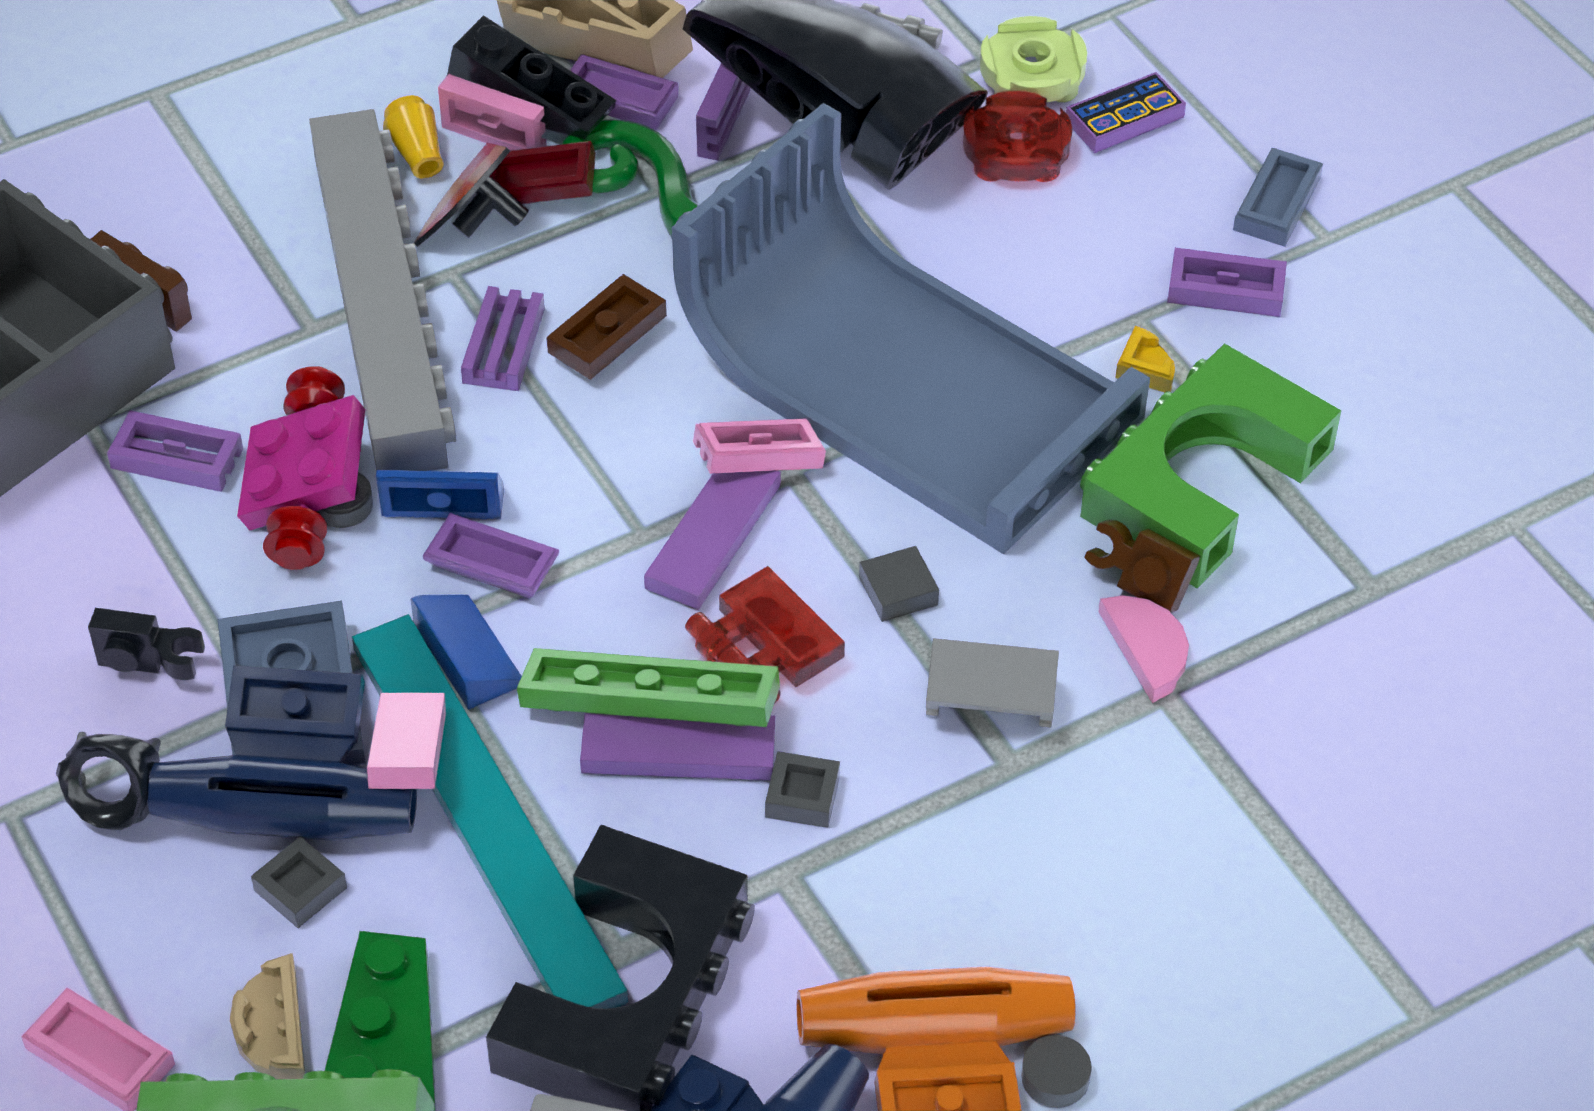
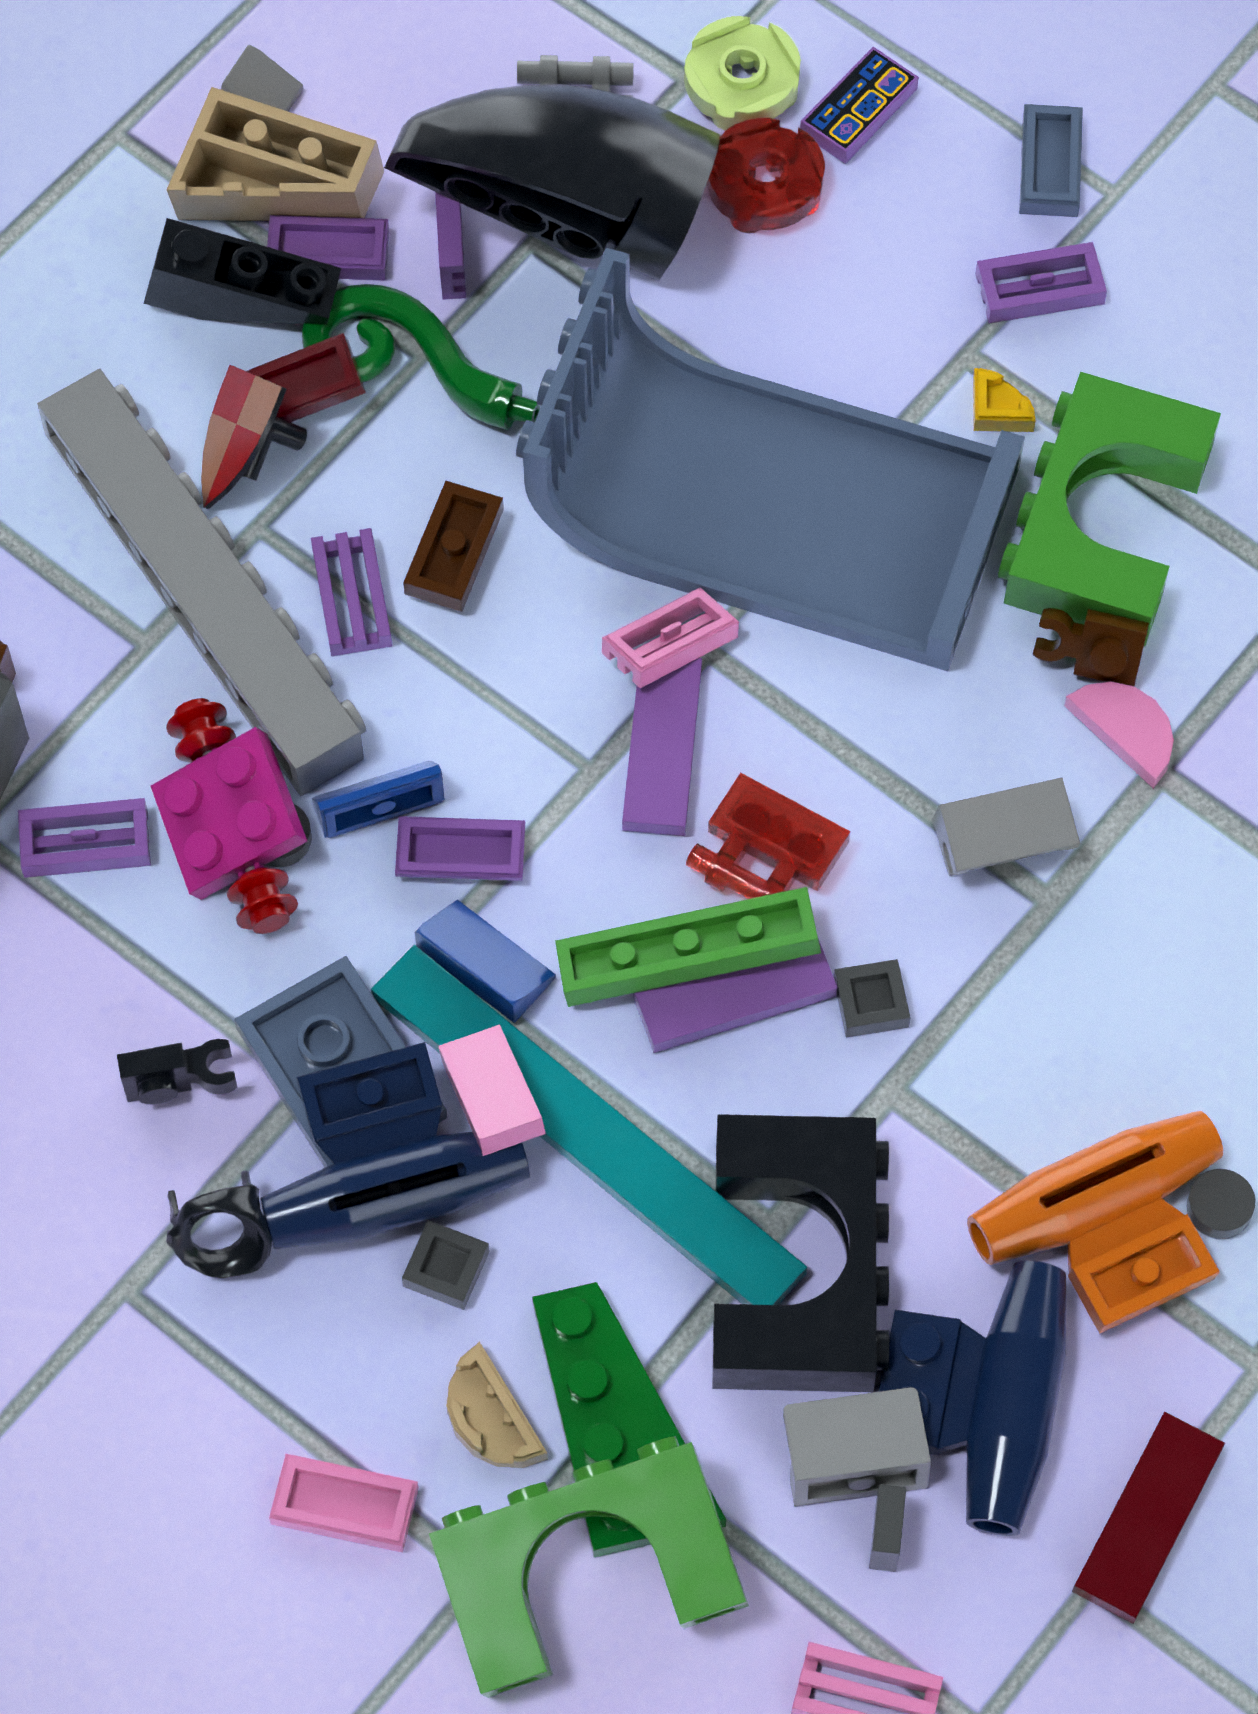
camera: 20 degrees left, 15 degrees up
yellow cone [383,95,444,179] -> none
bright pink tile [438,74,547,150] -> none
dark grey tile [859,546,939,622] -> none

